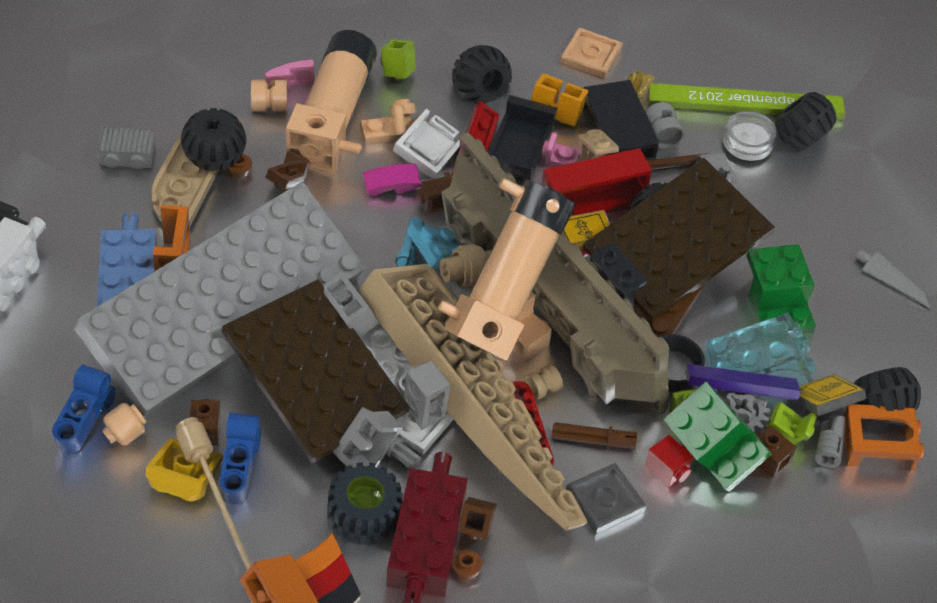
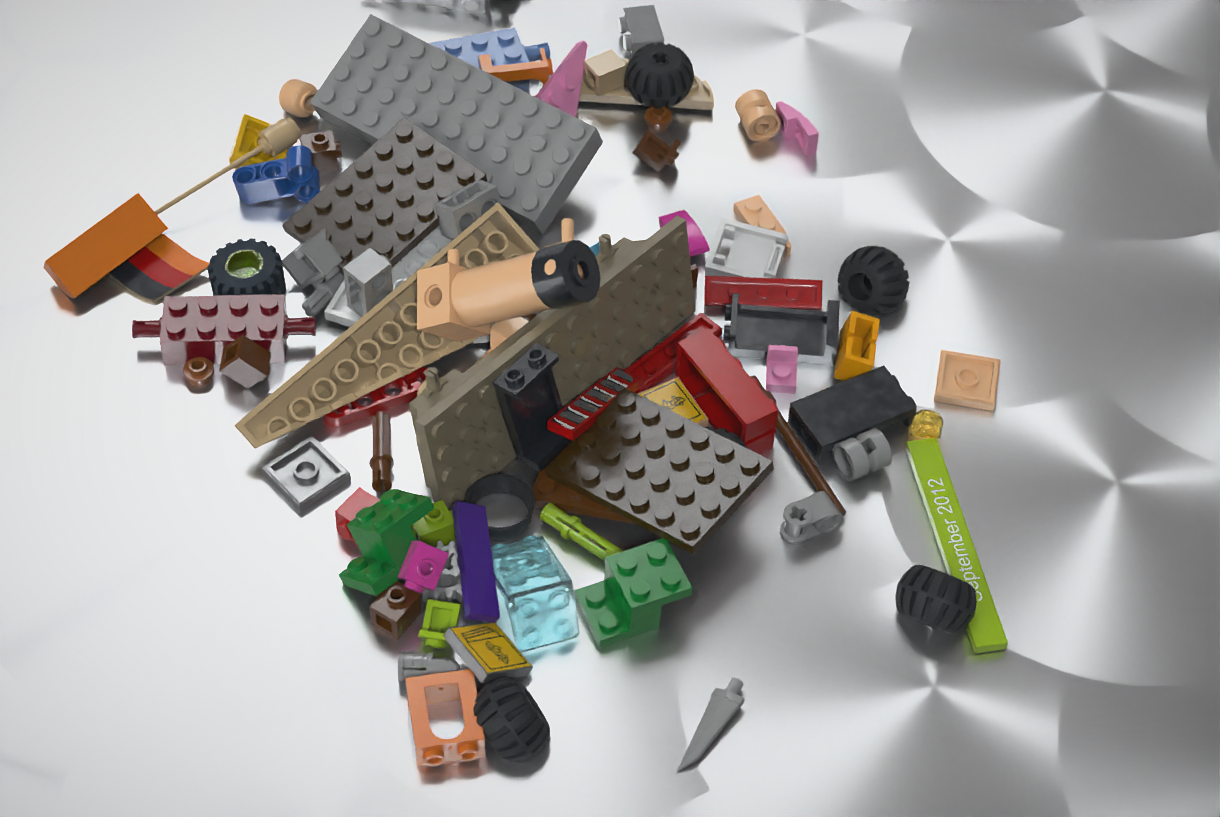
camera: 80 degrees right, 0 degrees up
blue piece [52,364,116,454] -> none
light nougat piece [286,30,377,175] -> none
lime brick [380,39,416,80] -> none
light nougat plate [390,99,416,135] -> none
tan bracket [579,129,619,161] -> none
clear piece [723,111,776,161] -> none
none -> dark pink brick [397,540,449,594]
none -> bright pink wing [535,40,588,117]
none -> lime pin [539,502,623,561]
none -> tan brick [584,49,627,97]

